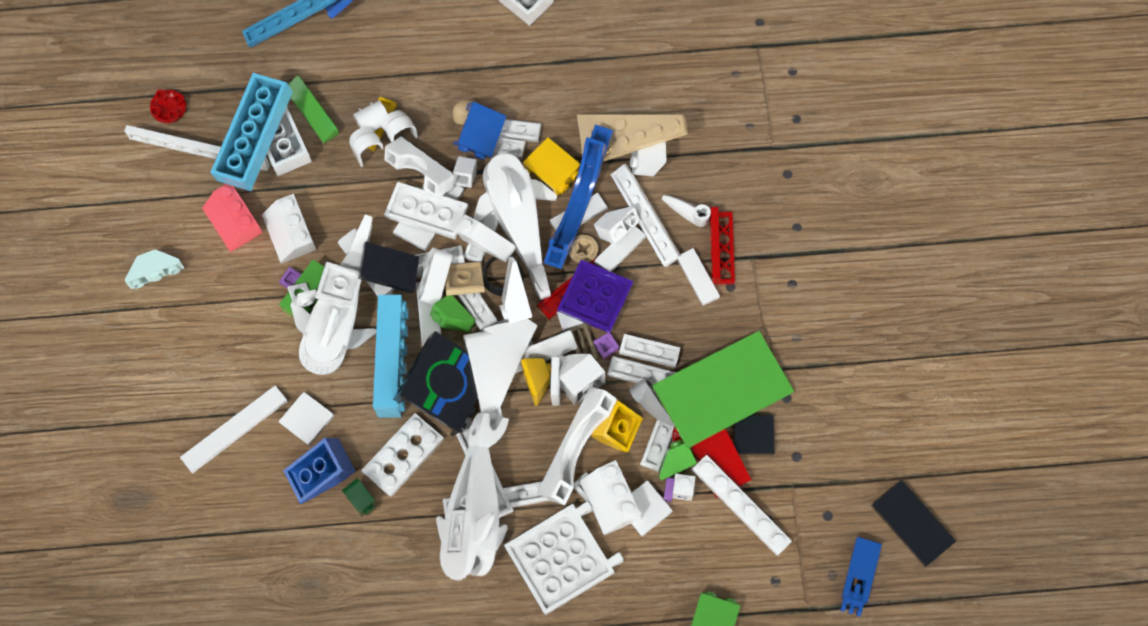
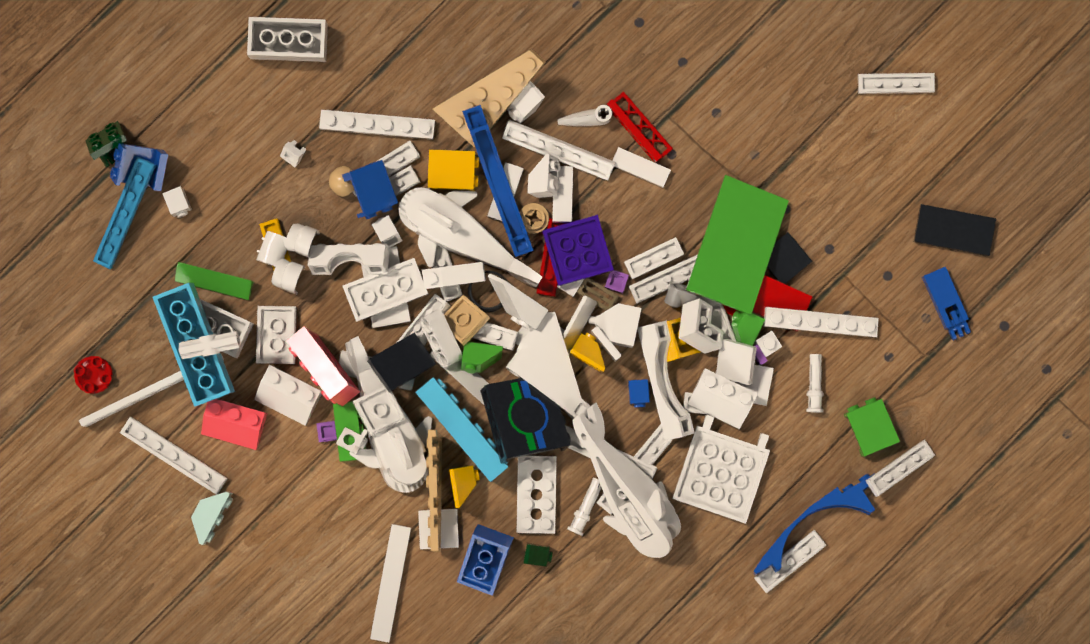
camera: 45 degrees left, 15 degrees up
none -> white tile [120,417,228,495]
none -> white brick [162,186,192,218]
none -> white piece [179,331,241,359]
none -> white tile [256,306,297,364]
none -> white tile [280,140,306,167]
none -> brick [287,326,360,406]
none -> white plate [319,110,435,140]
none -> tan wing [426,430,442,552]
none -> yellow slope [449,465,480,508]
none -> white pin [567,477,602,536]
none -> blue brick [628,379,650,408]
none -> white brick [679,298,724,354]
none -> white tile [716,338,757,385]
none -> white pin [806,354,824,413]
none -> white tile [858,73,935,94]

